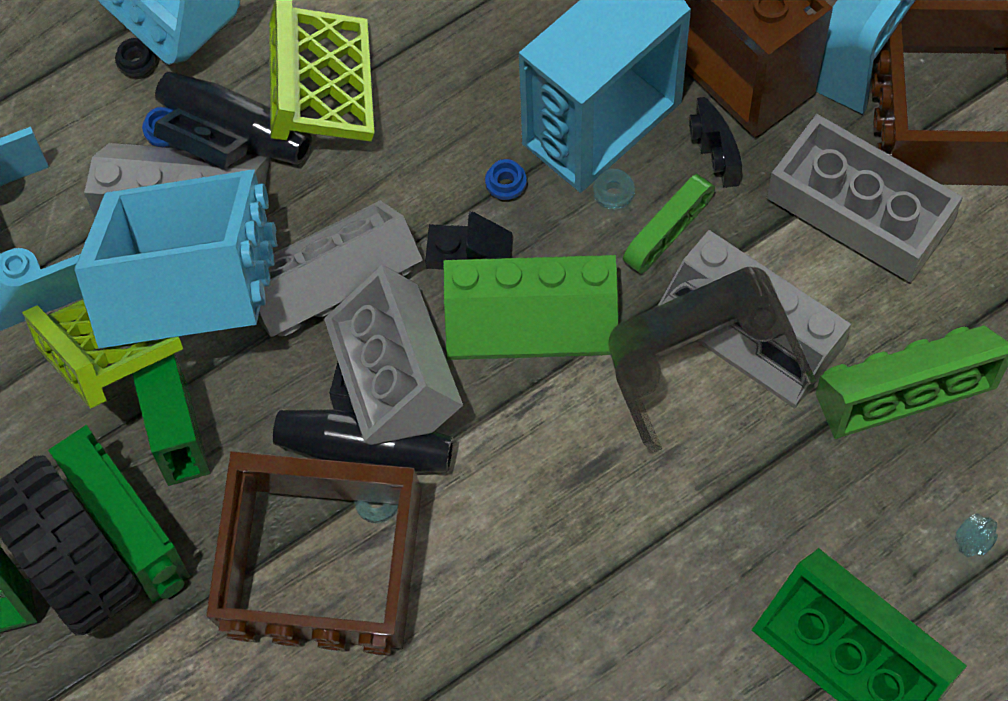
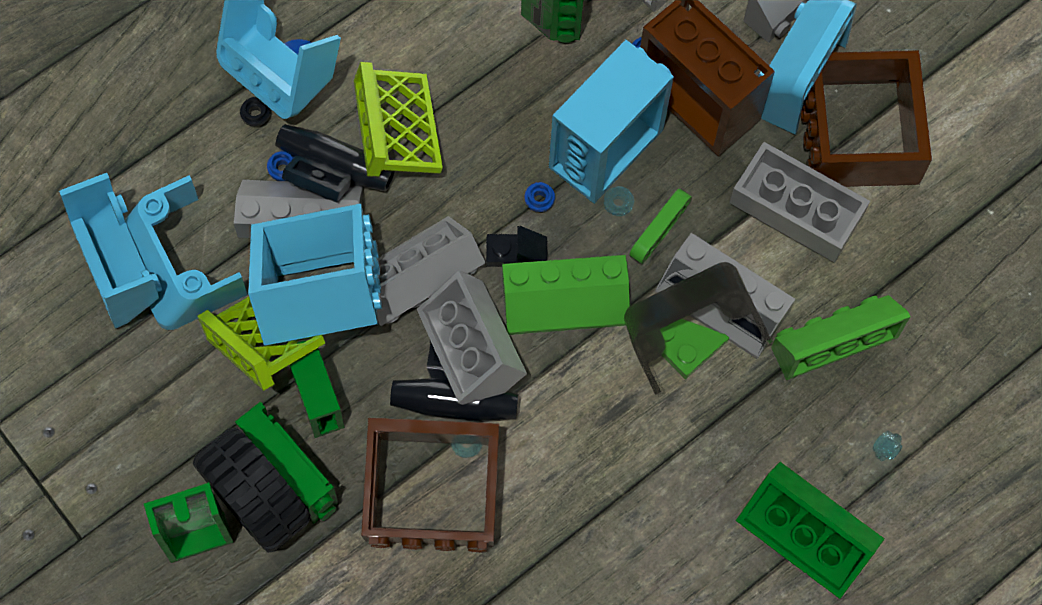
camera: 10 degrees left, 5 degrees up
black slope [689,97,742,188] -> none
none -> bright green wing [643,313,729,380]

